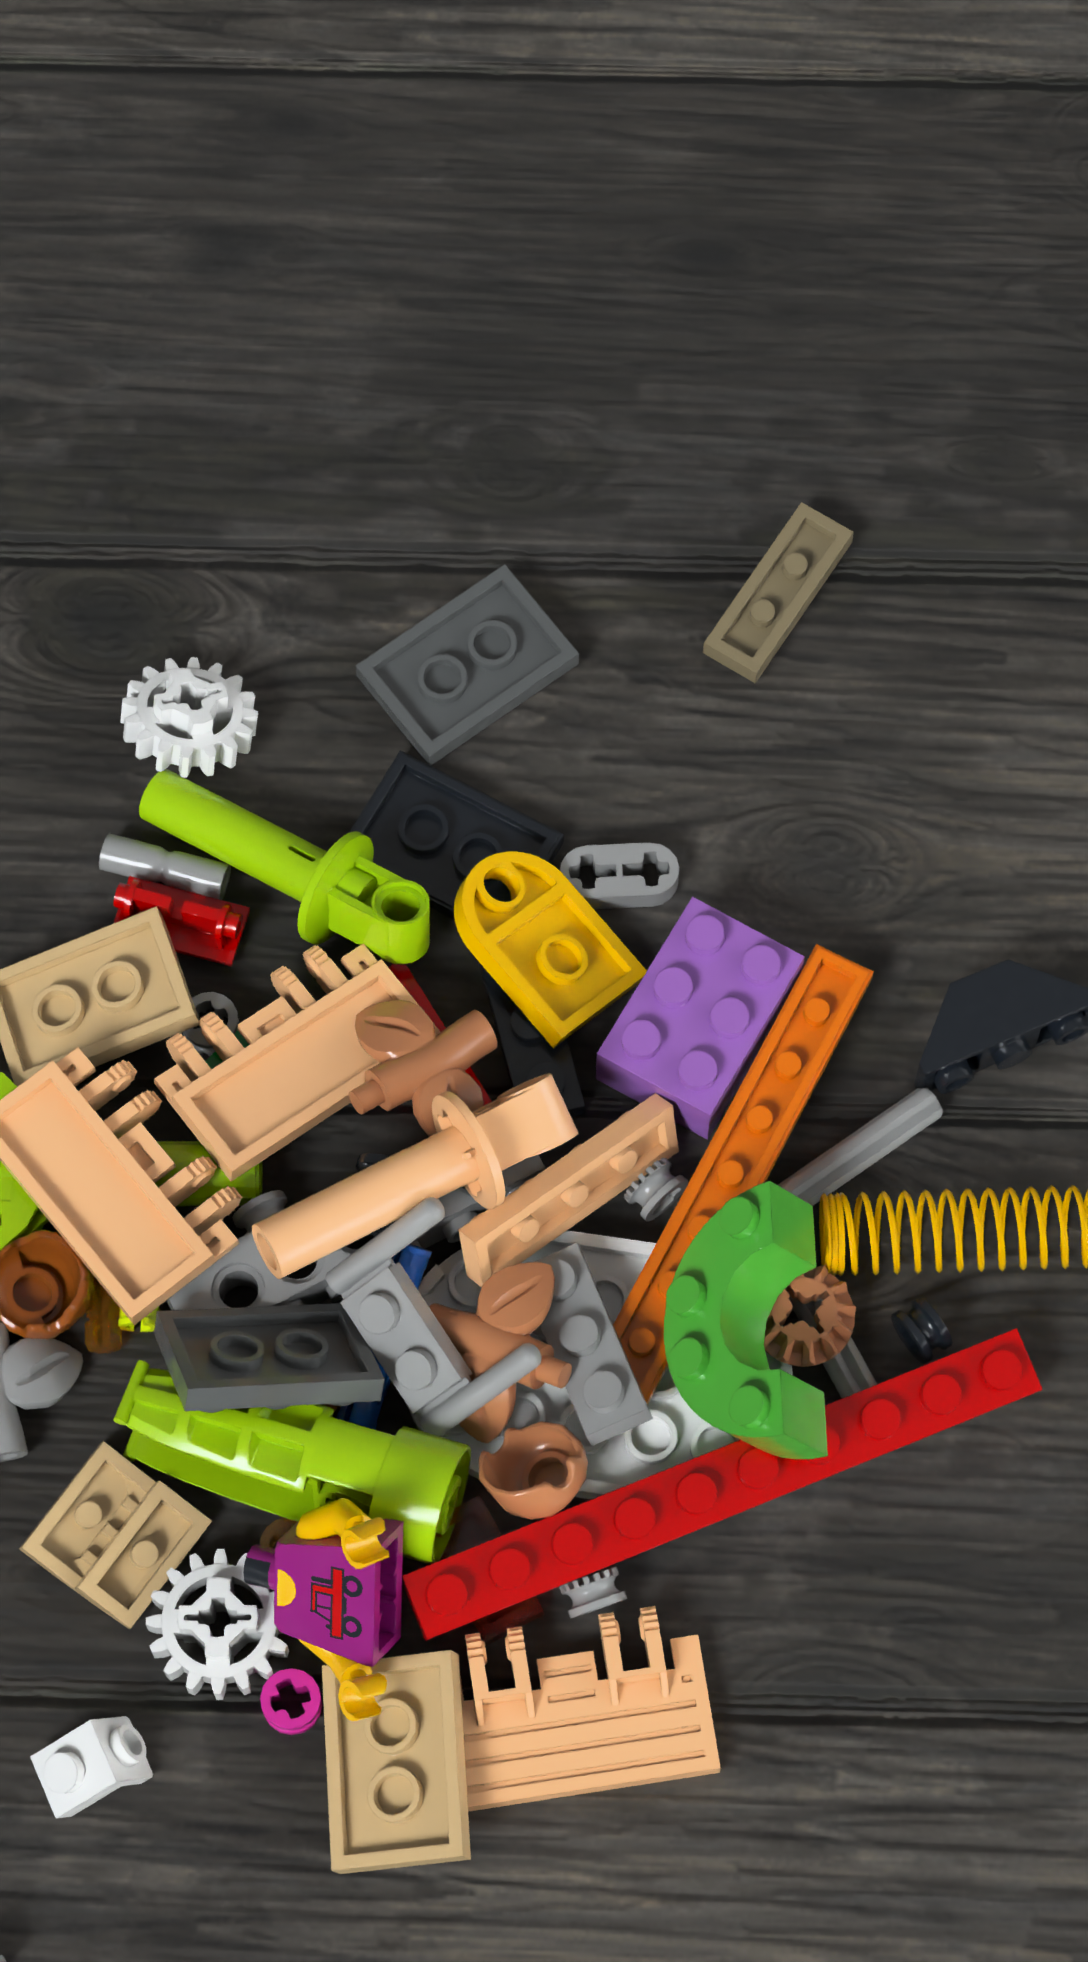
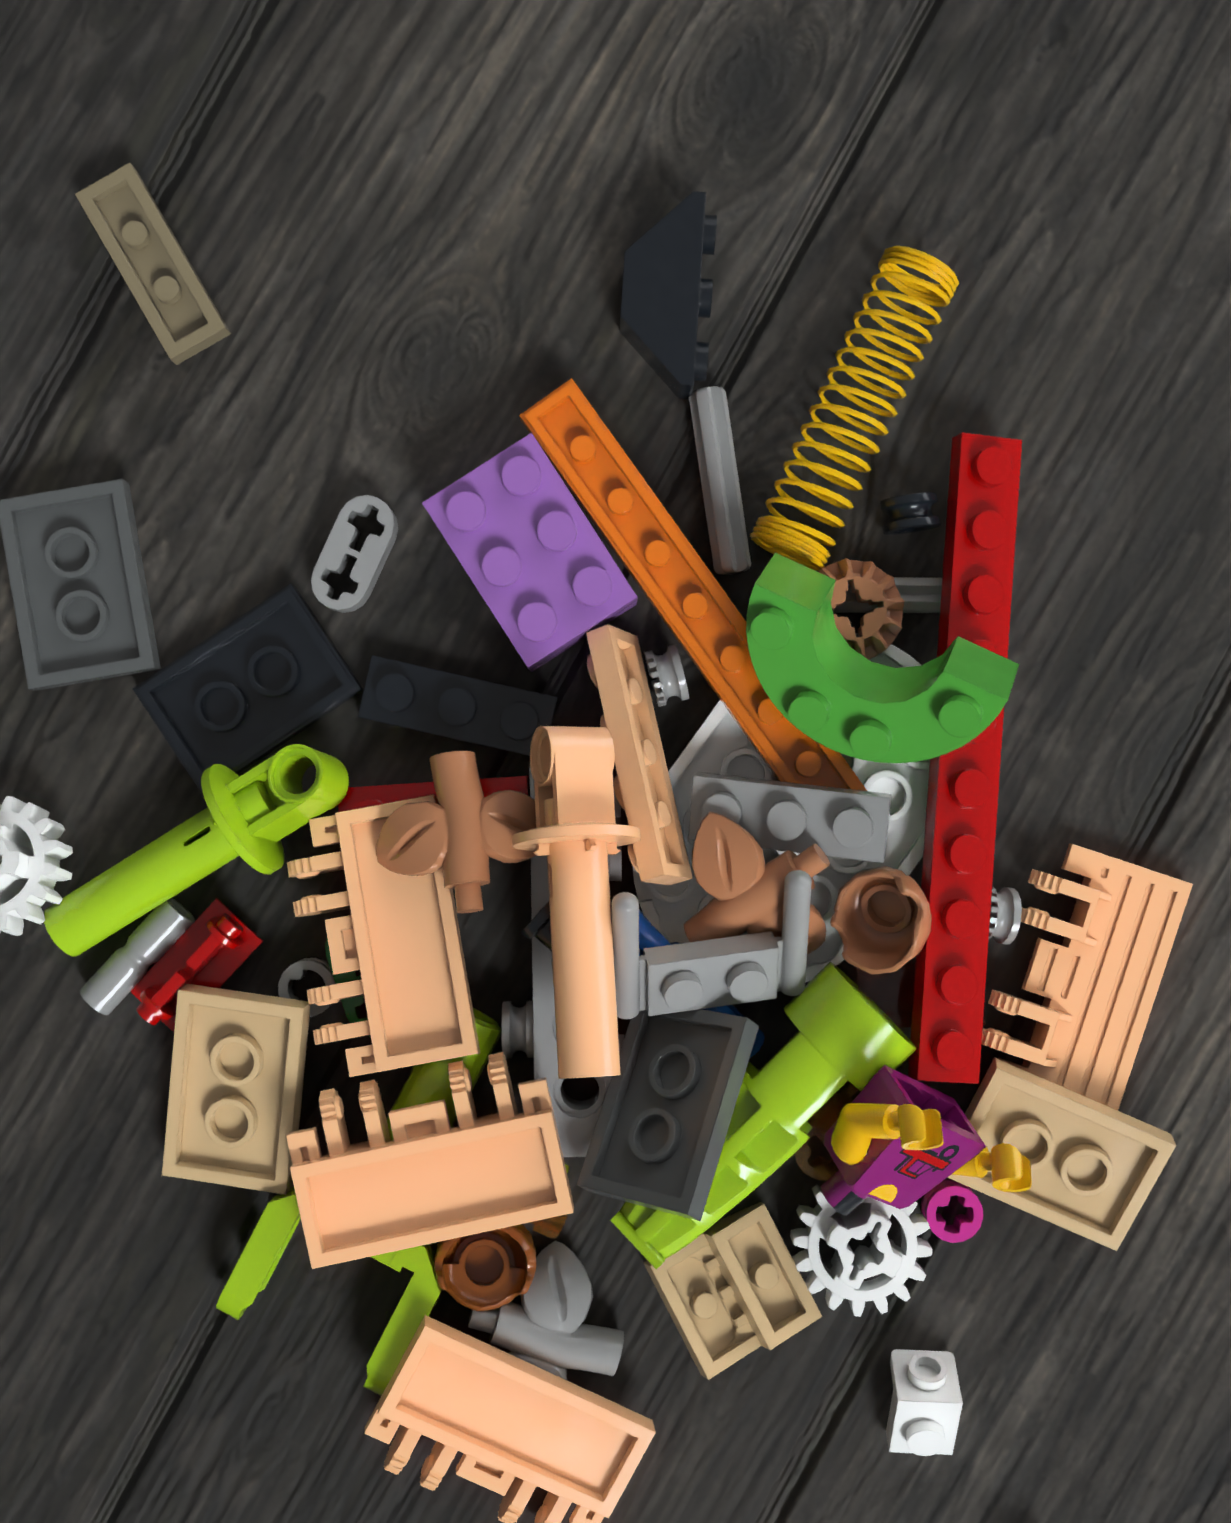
camera: 65 degrees left, 20 degrees up
yellow tile [454,851,647,1048] -> none

